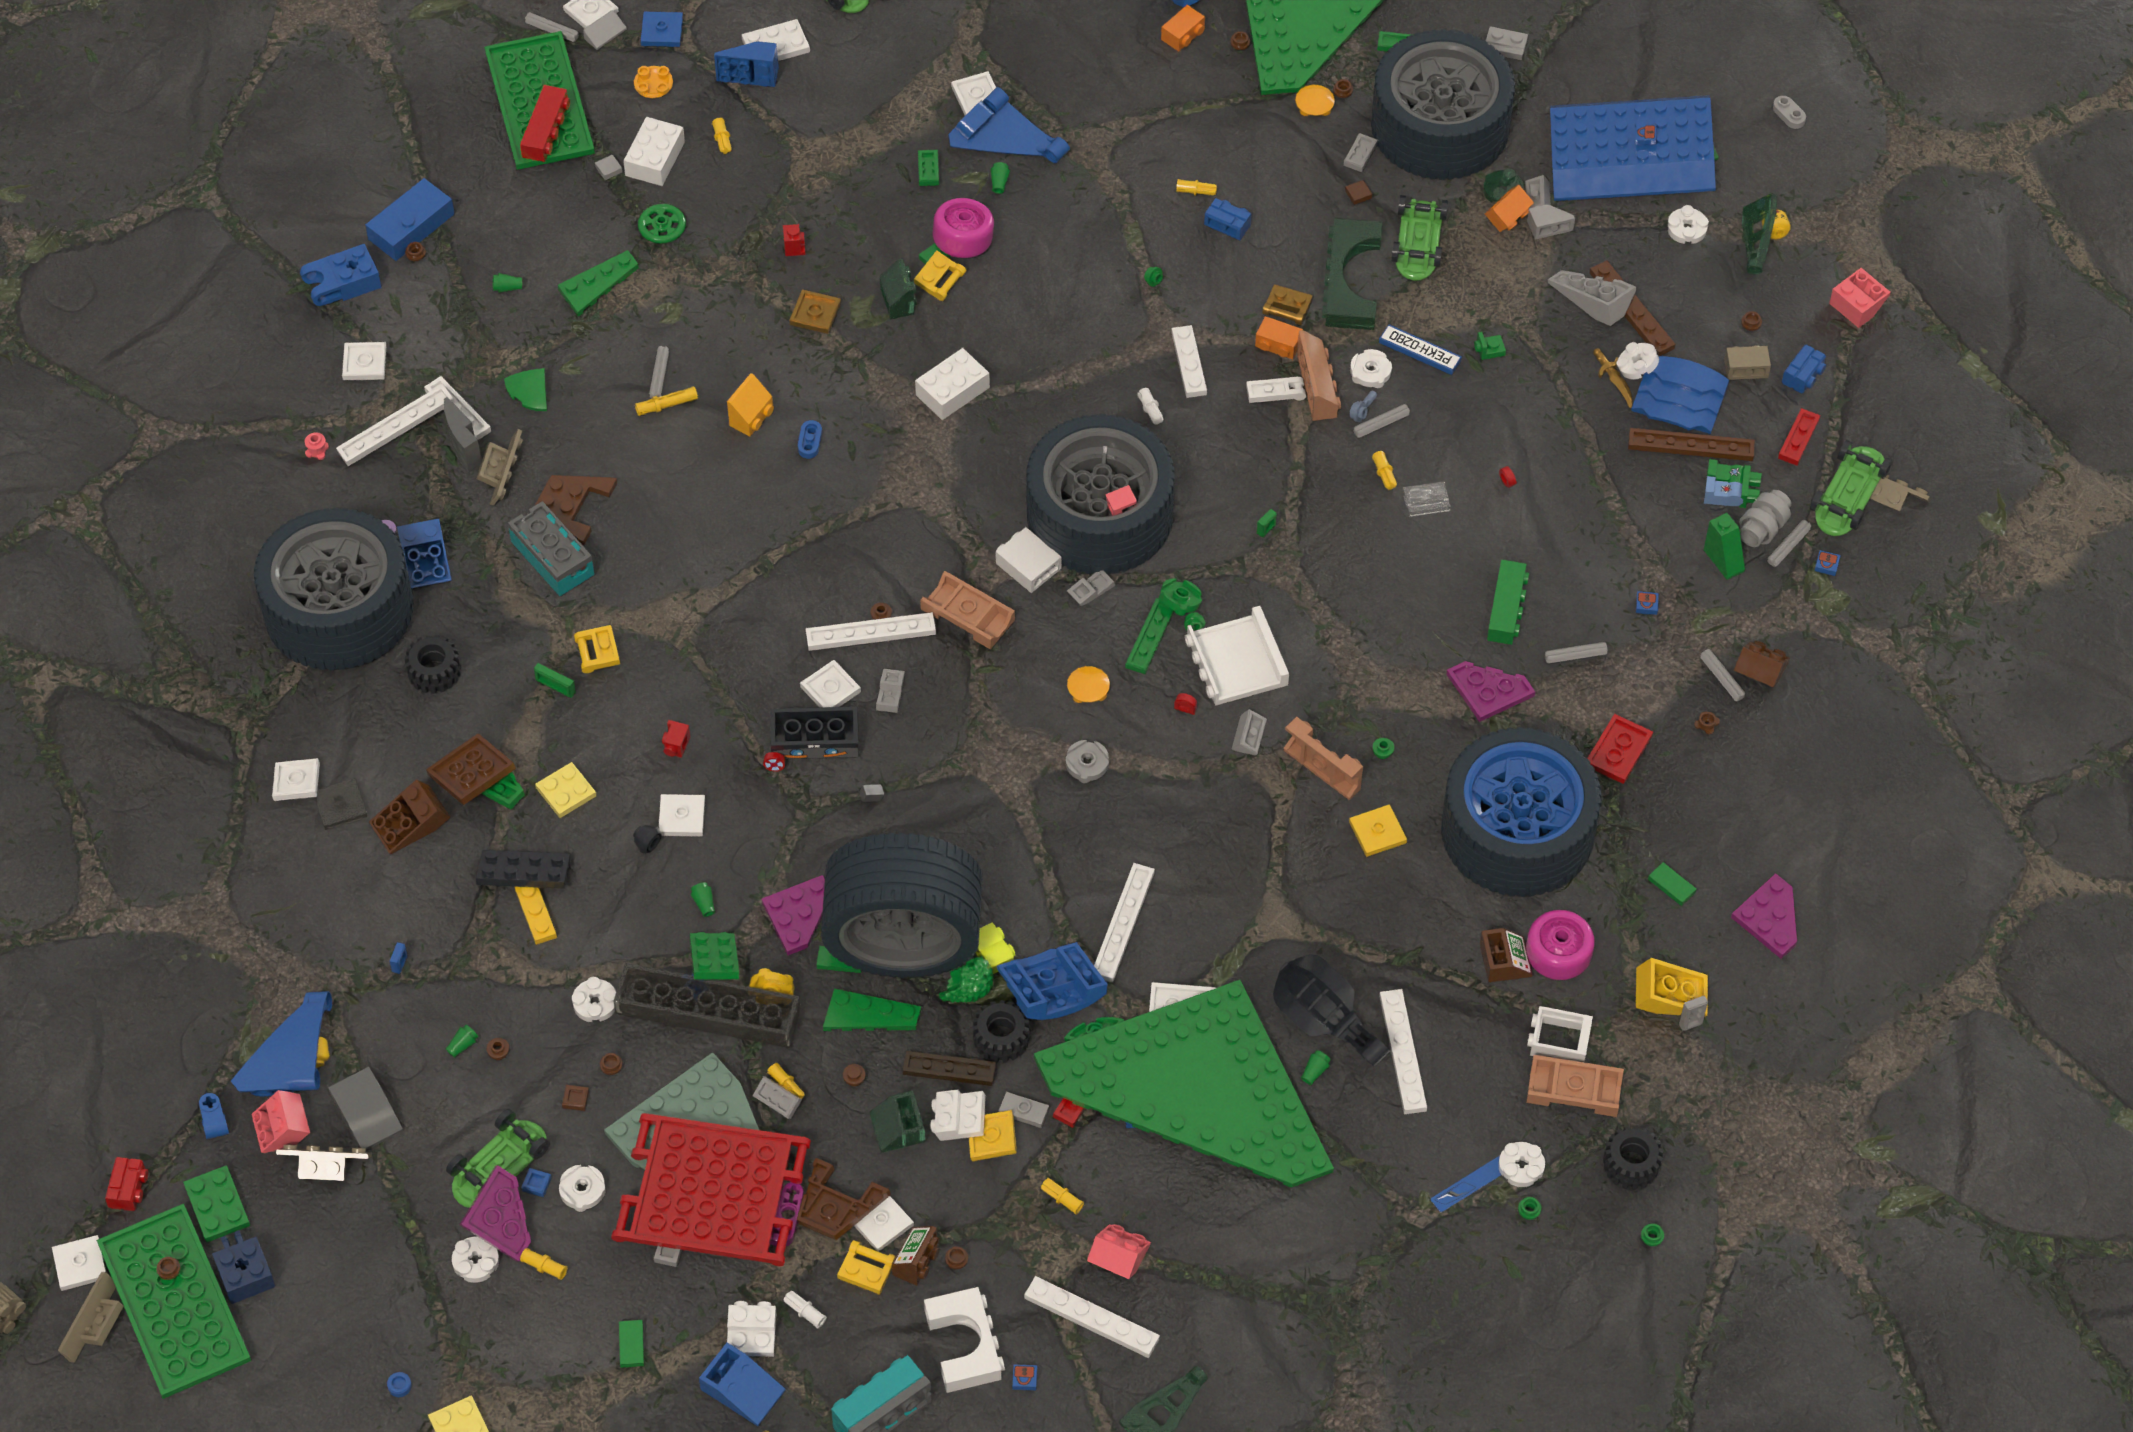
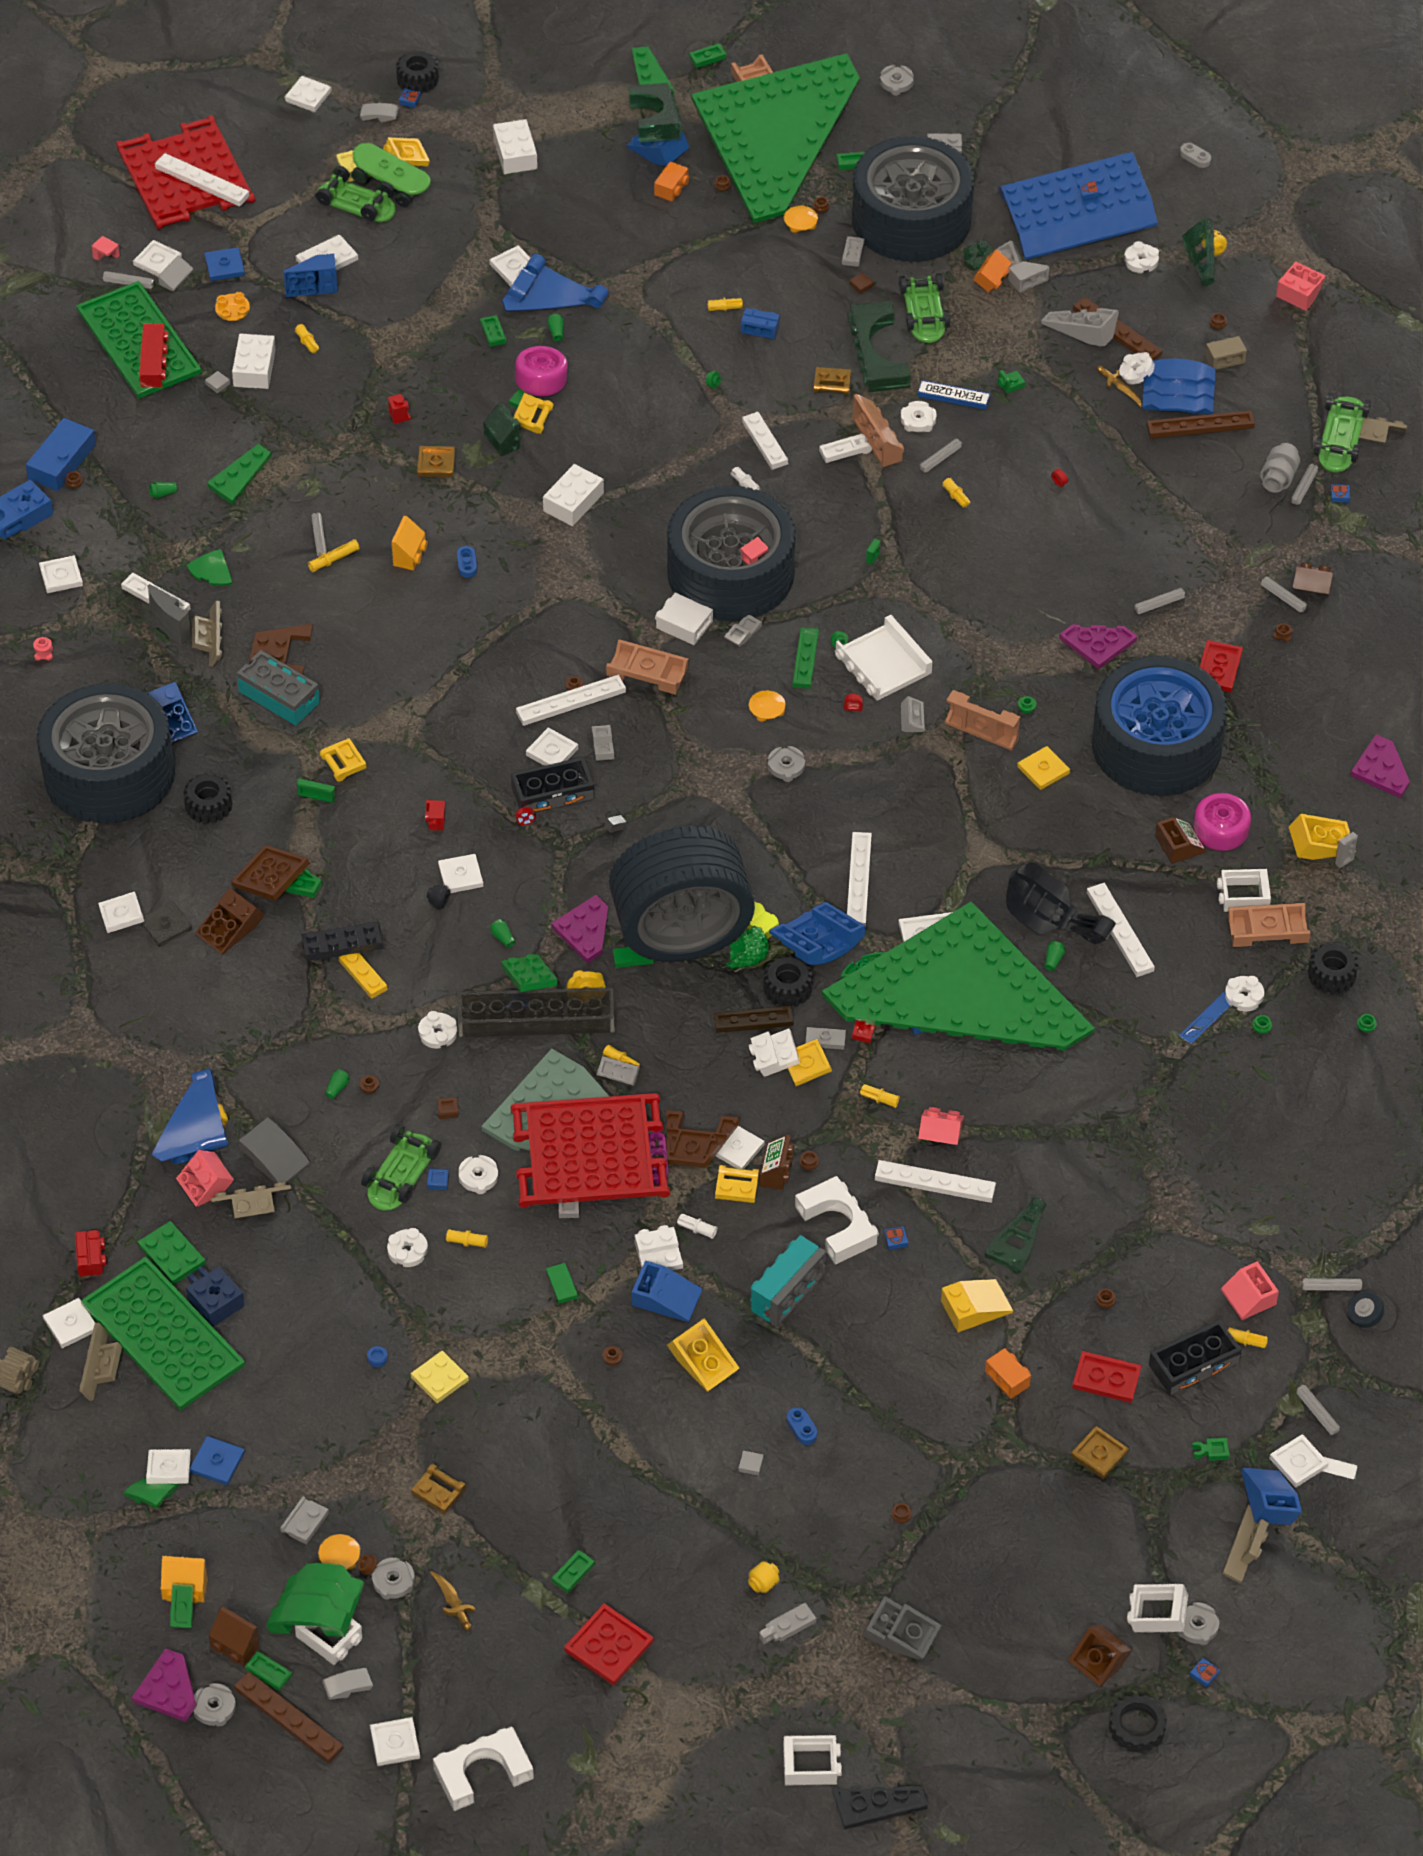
camera: 15 degrees left, 5 degrees down
reddish brown plate [156,1257,180,1280] -> none
blue piece [199,1093,229,1140] -> none
white plate [336,384,454,466] -> none
blue tile [390,942,408,974] -> none
magenta plate [459,1165,531,1262] -> none
light yellow plate [535,762,596,818] -> none
reddish brown plate [600,1053,623,1075] -> none
green plate [638,204,686,244] -> none
green wing [823,989,921,1031] -> none
reddish brown plate [843,1064,866,1086] -> none
clear green slope [869,1090,925,1153] -> none
green plate [1158,578,1202,616] -> none
orange brick [1255,316,1303,360] -> none
sand blue plate [1350,391,1377,422] -> none
clear plate [1403,482,1451,517] -> none
green brick [1487,560,1529,645] -> none
tile [1636,591,1659,615] -> none
green tile [1648,862,1697,906] -> none
hips [1704,459,1762,508] -> none
green slope [1704,513,1745,580] -> none
red plate [1778,408,1821,466] -> none
blue brick [1782,345,1826,394] -> none

